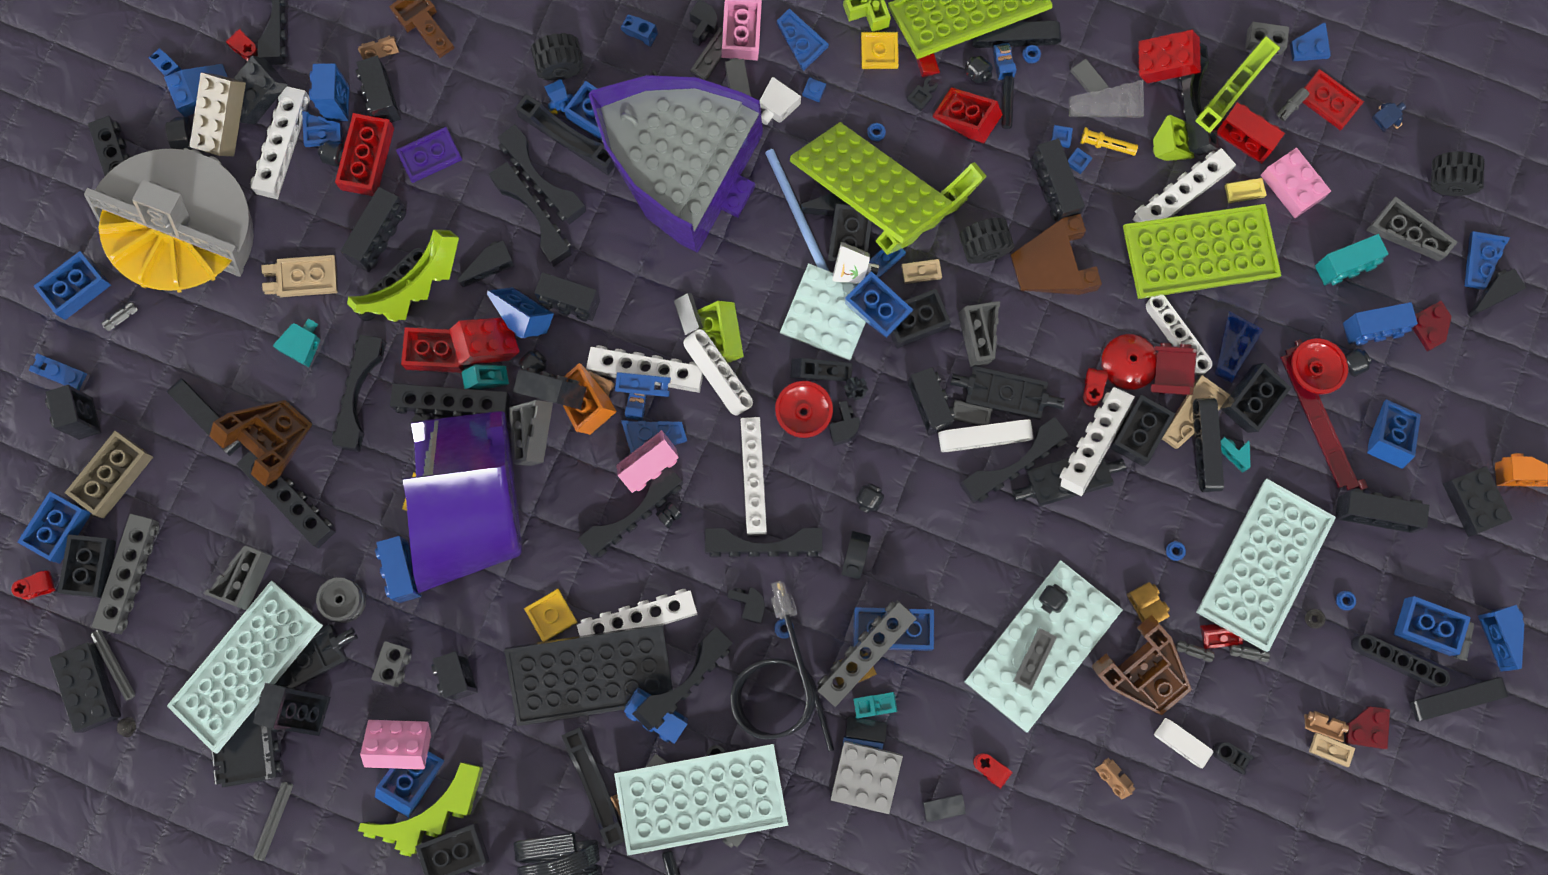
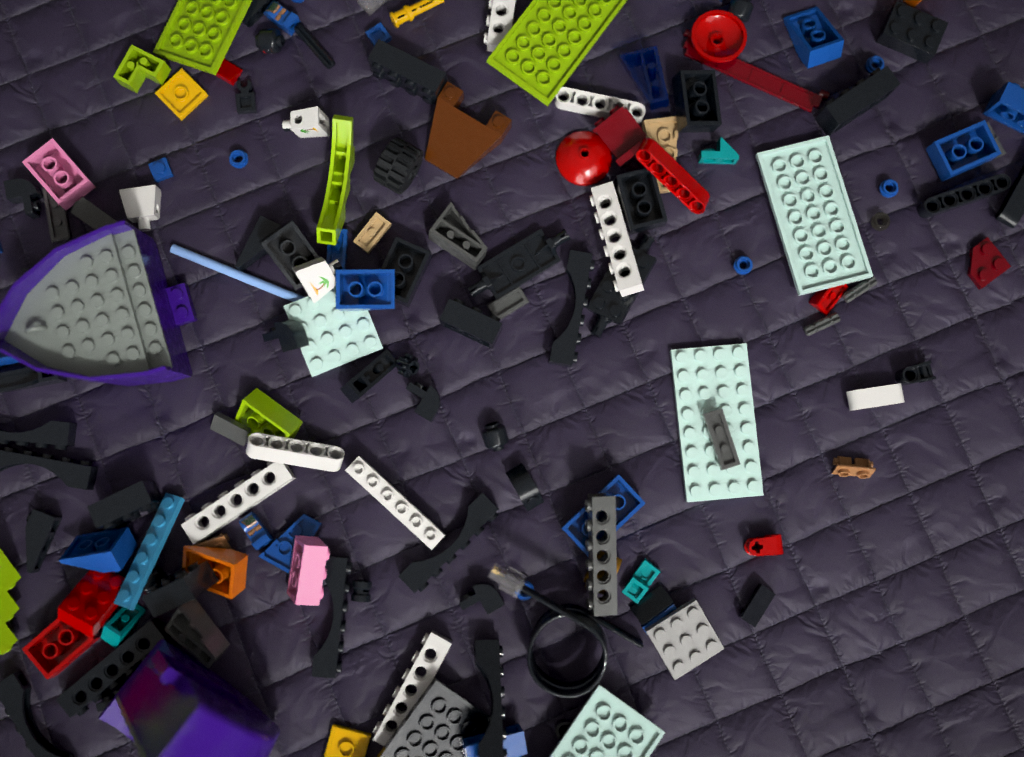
camera: 50 degrees left, 5 degrees up
blue plate [615,372,671,397] -> none
red dish [775,381,833,438] -> none
blue wing [777,9,829,71] -> none
lime plate [790,122,952,244] -> none
red slope [933,87,1003,143] -> none
white beam [938,420,1034,452] -> none
black head [1039,584,1069,614] -> none
blue plate [1068,147,1092,174] -> none
red piece [1083,368,1108,406] -> none
reddish brown wedge [1092,615,1192,715] -> none
pearl gold brick [1127,582,1170,623] -> none
black beam [1193,398,1224,493] -> none
medium nougat hinge [1305,711,1349,742] -> none
tan plate [1309,733,1355,767] -> none
none -> dark azure plate [114,493,185,611]
none -> black brick [262,319,309,352]
none -> white torso [282,106,330,138]
none -> red beam [636,138,710,214]
none -> blue plate [865,56,884,74]

